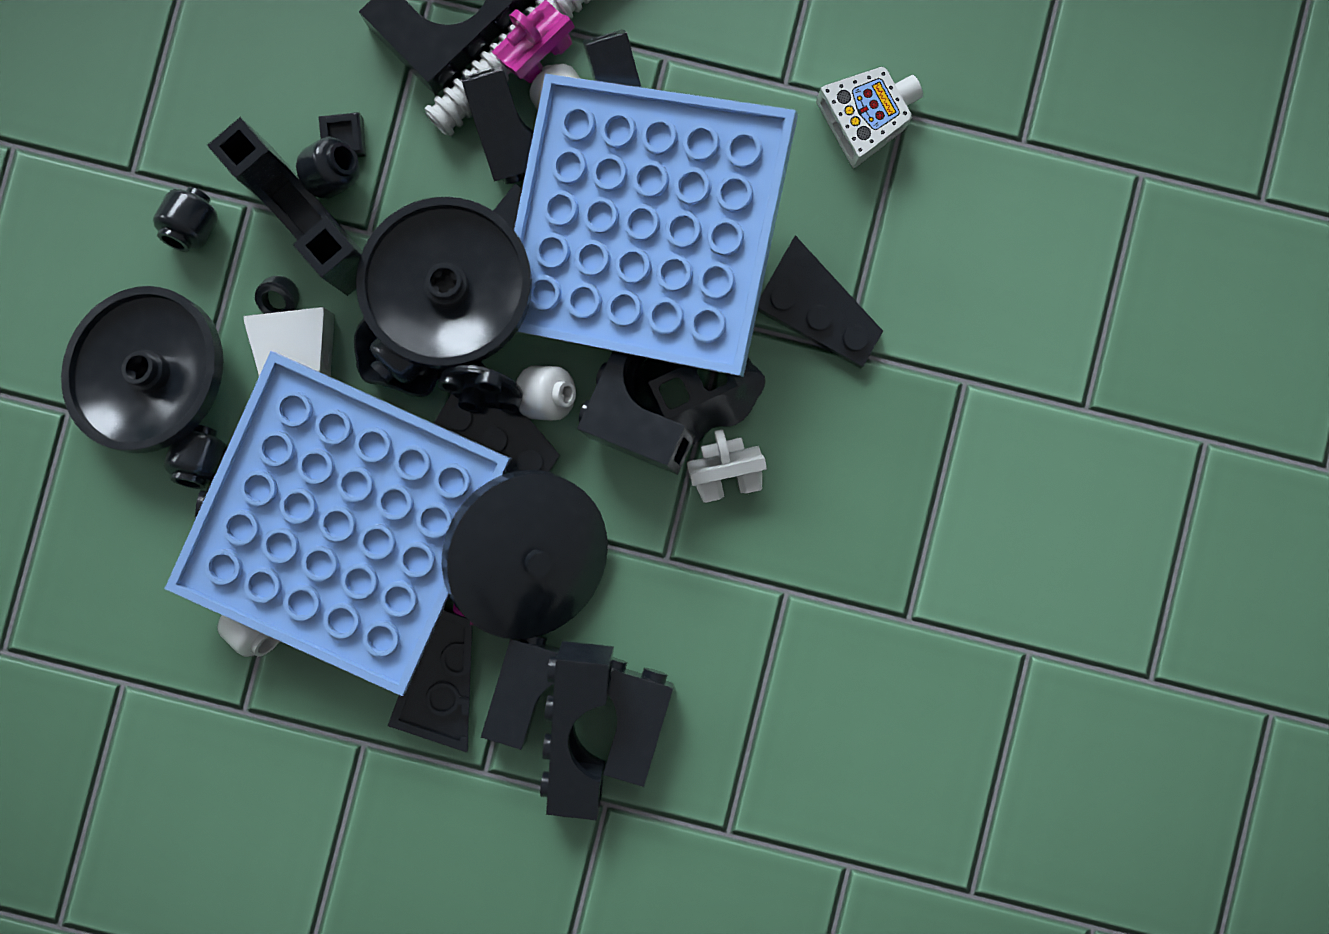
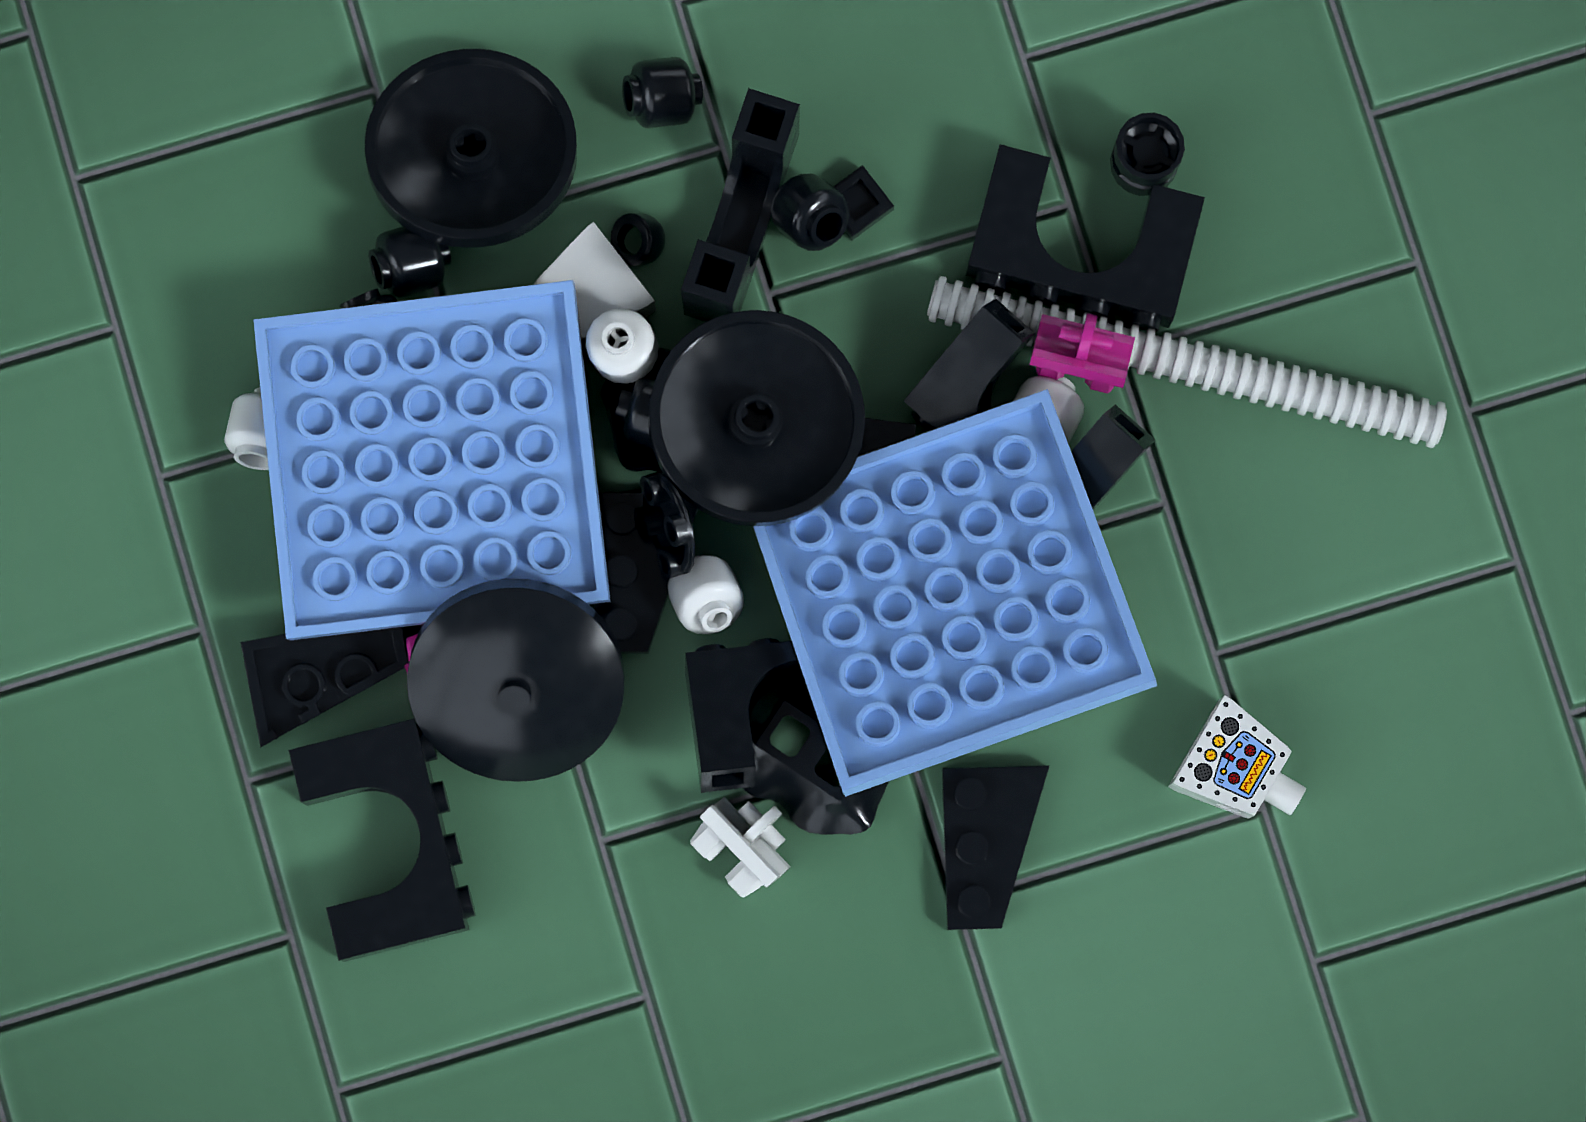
camera: 55 degrees right, 5 degrees down
black arch [540,641,614,821] -> none
none -> white head [586,309,659,384]

